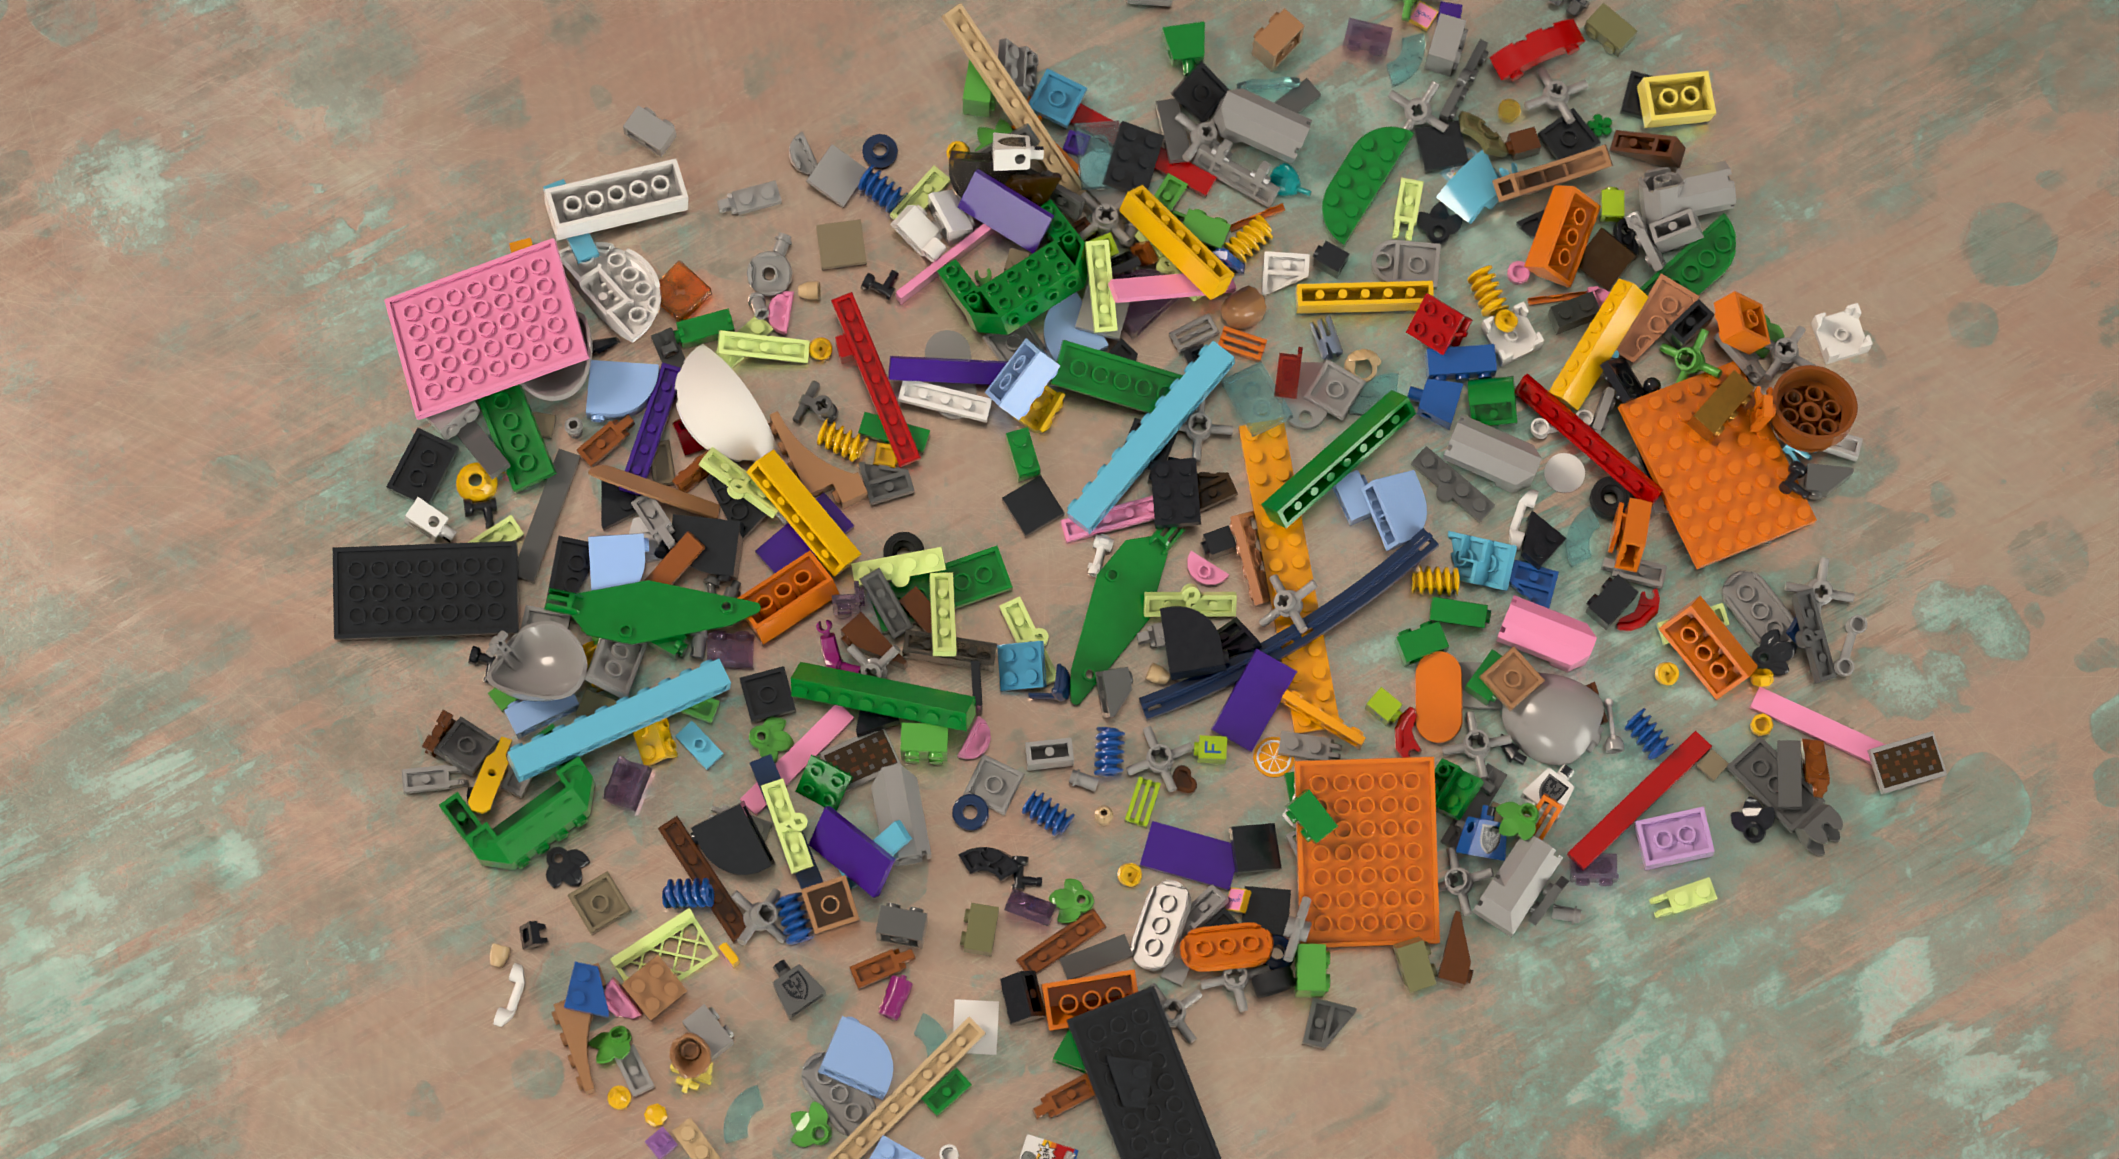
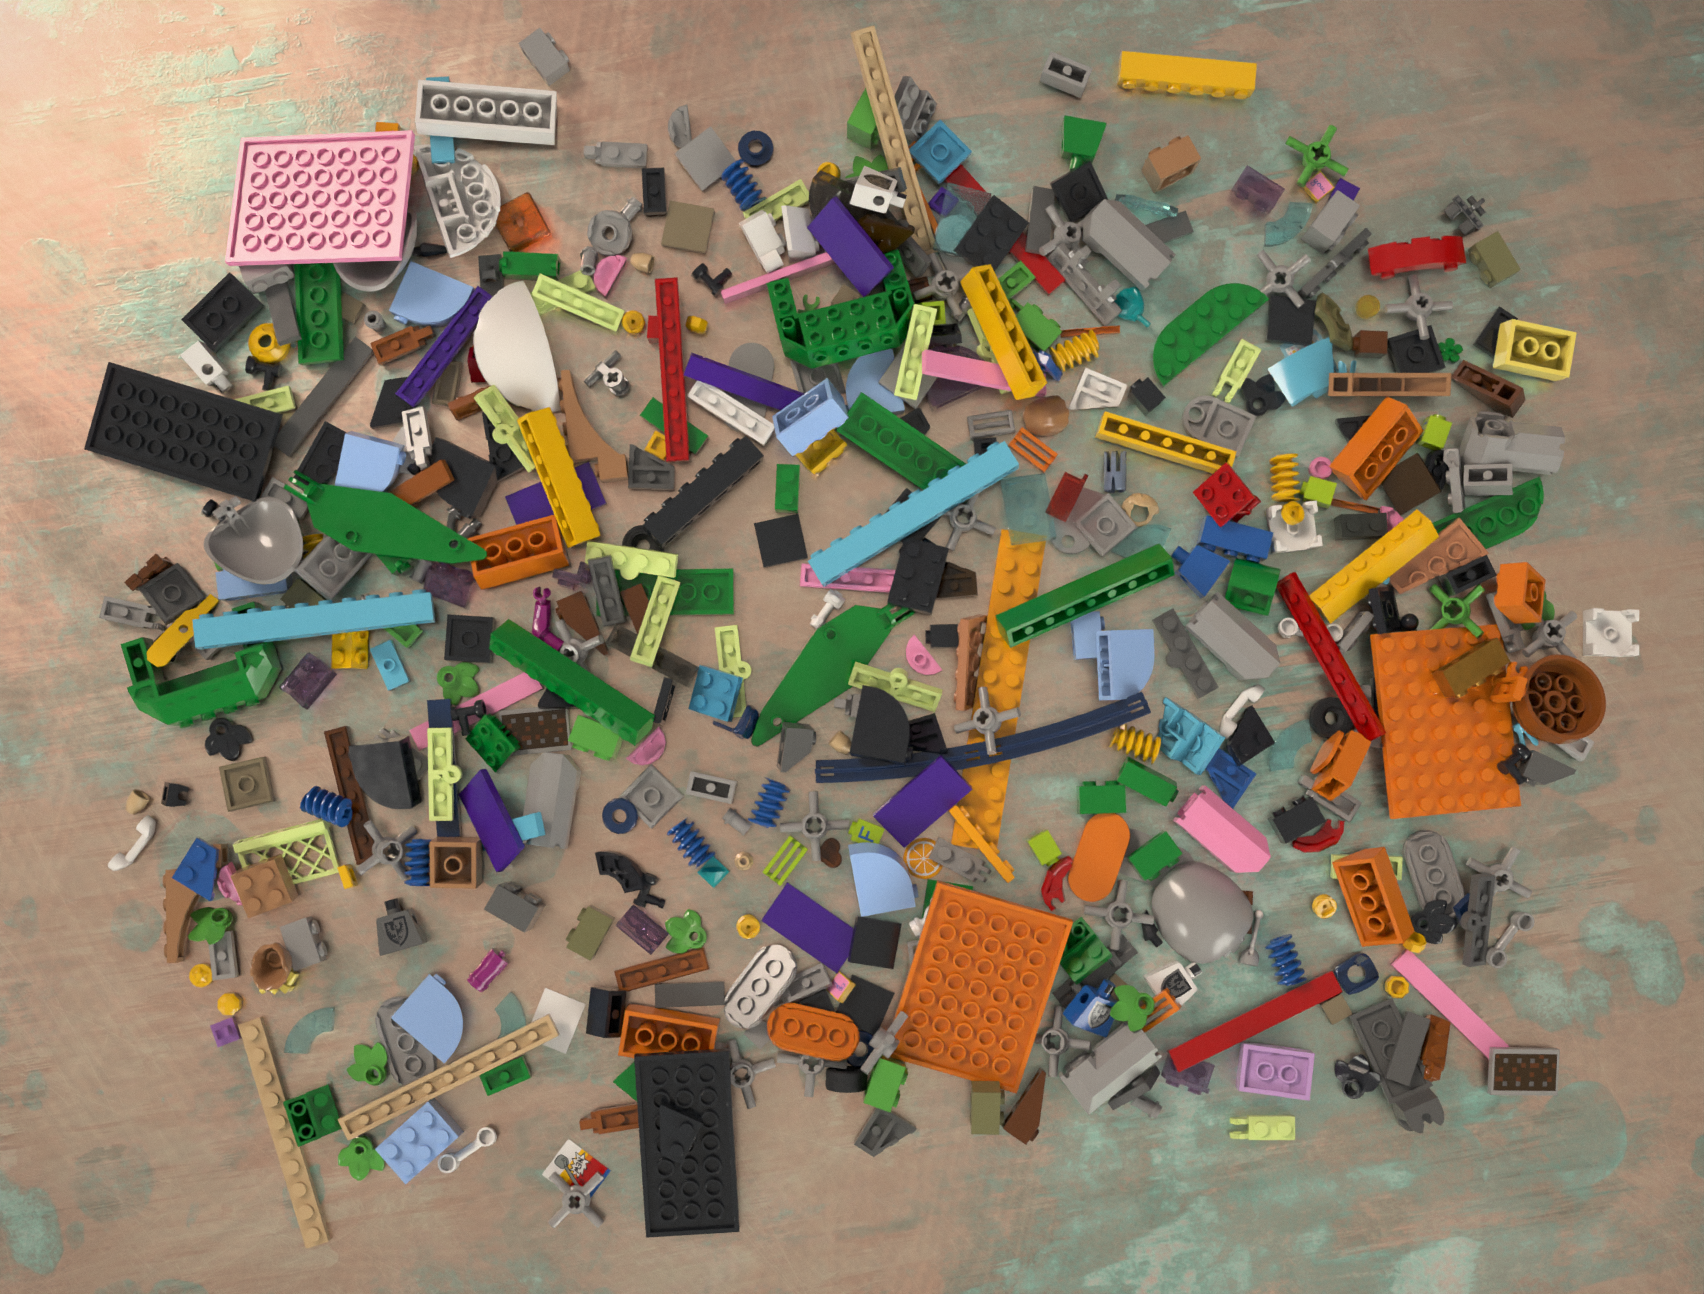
camera: 20 degrees right, 10 degrees up
medium nougat piece [588,465,720,519] -> none
yellow piece [817,418,869,462] -> none
dark orange hinge [850,948,916,989] -> none
dark orange tile [1130,240,1159,267] -> none
green brick [1285,789,1338,844] -> none
medium nougat tile [1479,646,1545,711] -> none
white sticker [1544,453,1585,493] -> none
none -> black piece [451,699,487,736]
none -> black plate [642,167,667,215]
none -> black brick [643,436,764,549]
none -> yellow tile [685,316,708,334]
none -> teal tile [697,856,730,888]
none -> light blue brick [848,842,919,917]
none -> lime brick [1299,476,1337,509]
none -> dark blue piece [1334,953,1379,995]

